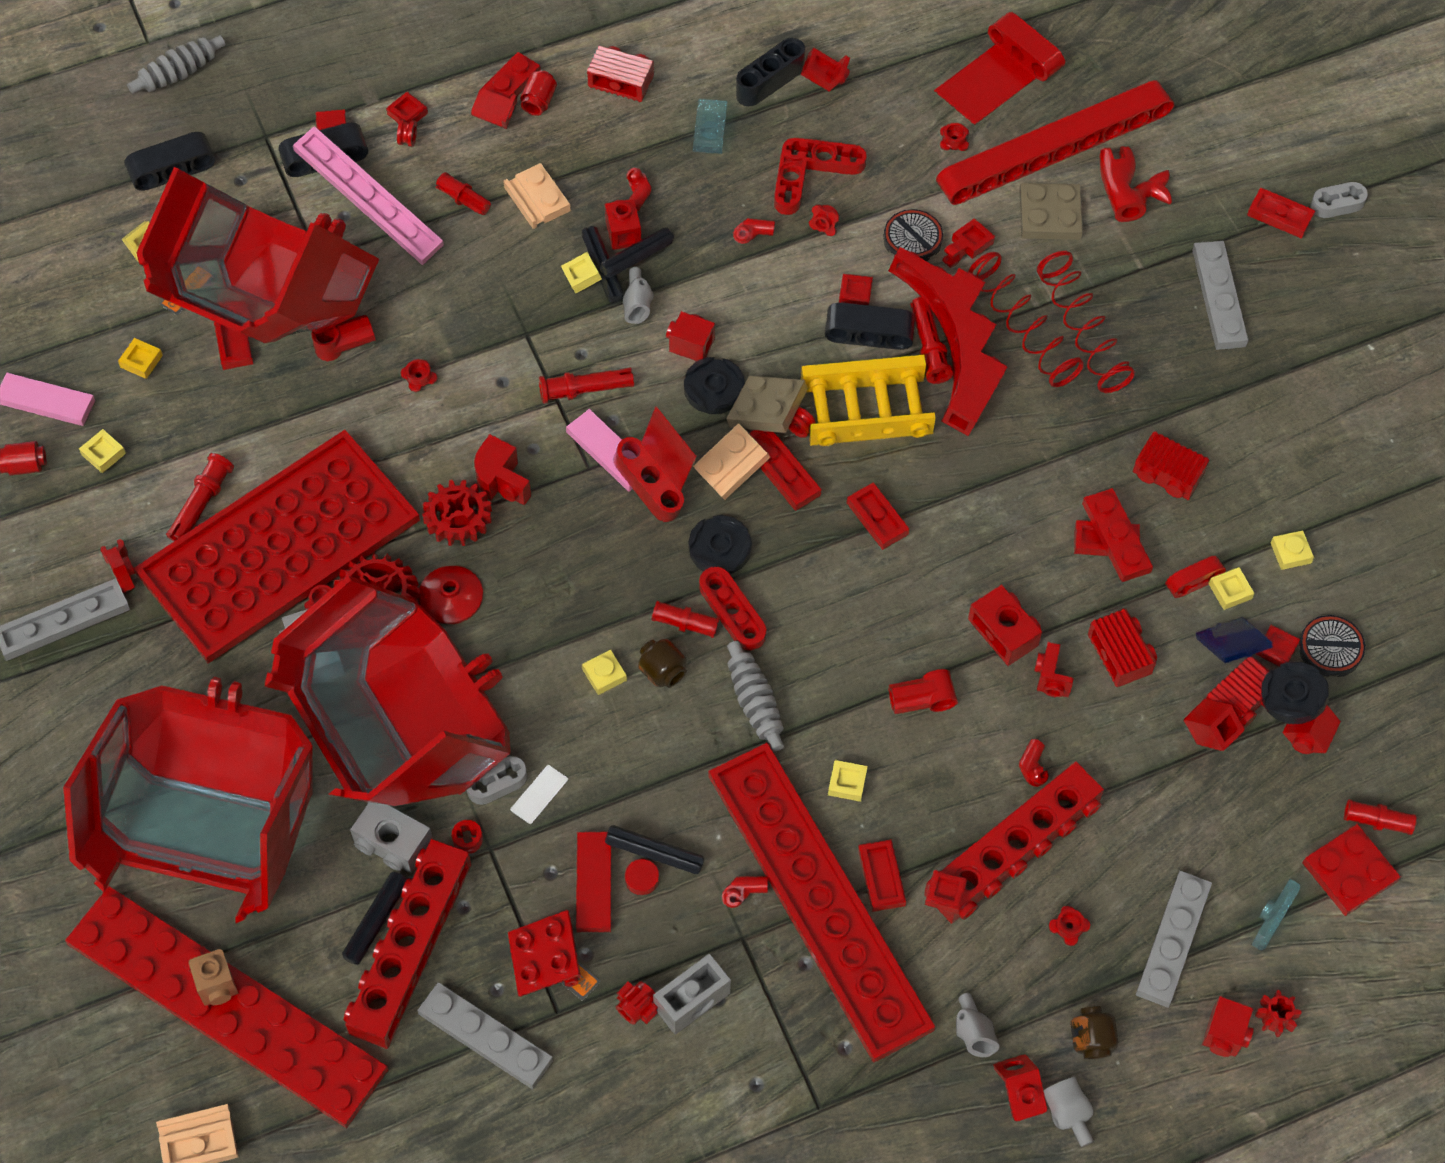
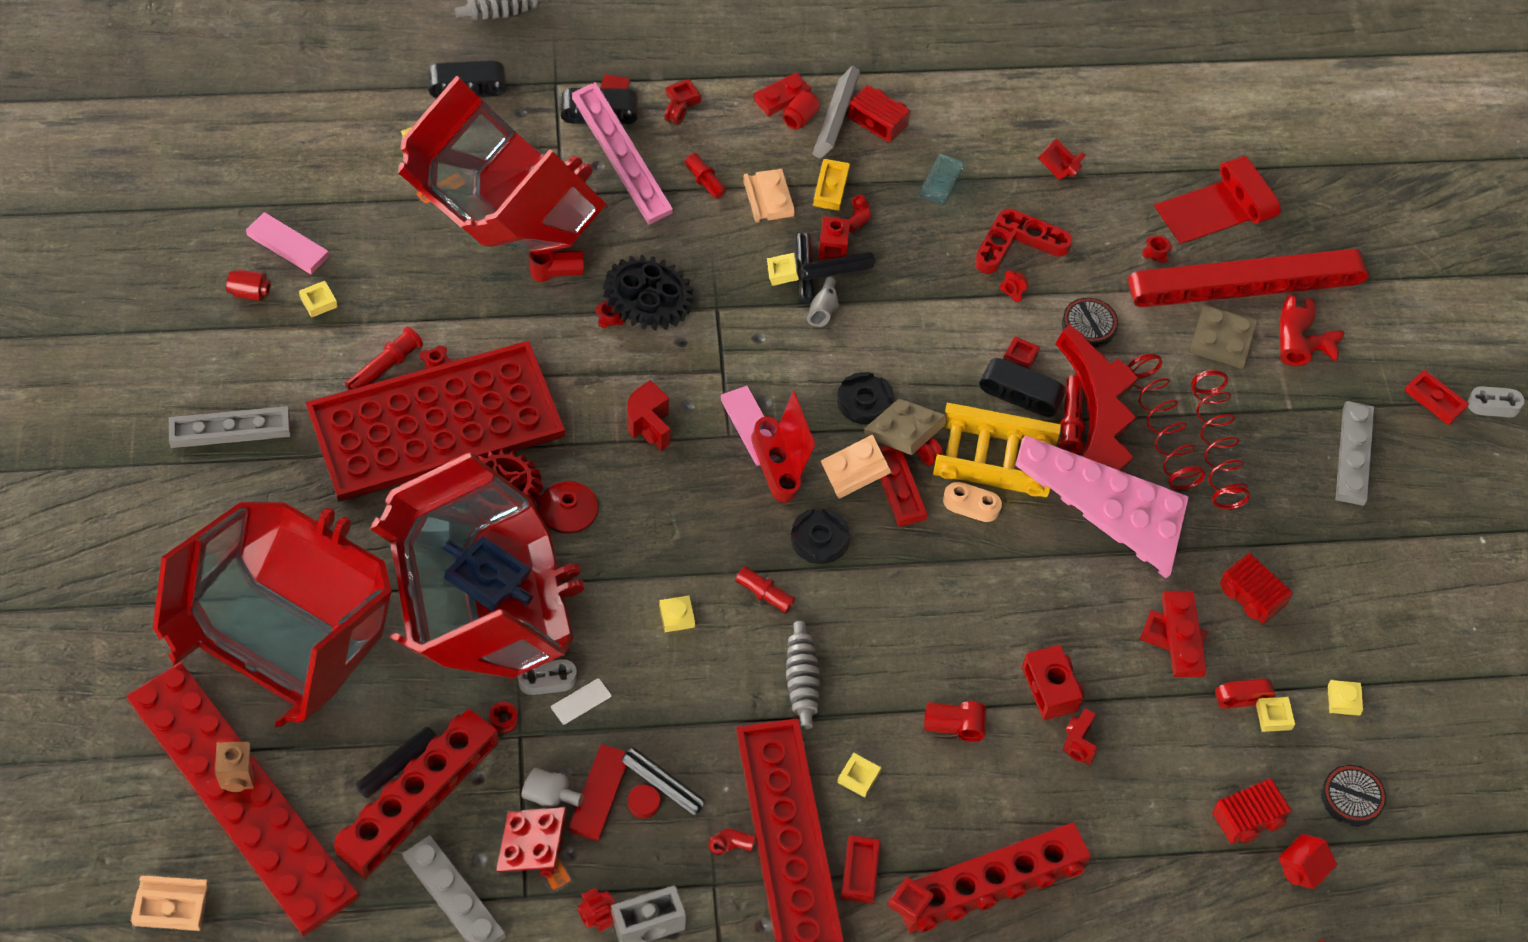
camera: 15 degrees right, 5 degrees down
red plate [100,539,135,593] -> none
yellow plate [118,338,163,379] -> none
red tile [214,308,253,370] -> none
light grey brick [350,802,433,873] -> none
red gear [422,480,492,546] -> none
red bracket [471,88,517,129] -> none
red pin [538,367,634,404] -> none
dark brown head [638,639,687,688] -> none
red brick [666,311,715,361] -> none
red plate [699,567,766,650] -> none
red arm [733,218,775,244] -> none
black beam [736,38,805,107] -> none
red plate [847,482,909,550] -> none
red plate [942,218,995,268] -> none
red arm [1019,739,1049,787] -> none
red brick [1088,608,1157,688] -> none
red brick [1183,699,1245,751] -> none
clear blue piece [1196,617,1273,664] -> none
red tile [1255,625,1300,667] -> none
black tile [1262,662,1329,724] -> none
none -> red plate [419,345,452,369]
none -> dark blue plate [442,536,534,612]
none -> light grey piece [521,767,584,809]
none -> black gear [603,255,694,331]
none -> light grey tile [812,65,860,159]
none -> yellow plate [813,158,850,211]
none -> light nougat plate [943,482,1002,522]
none -> bright pink wing [1015,436,1189,578]

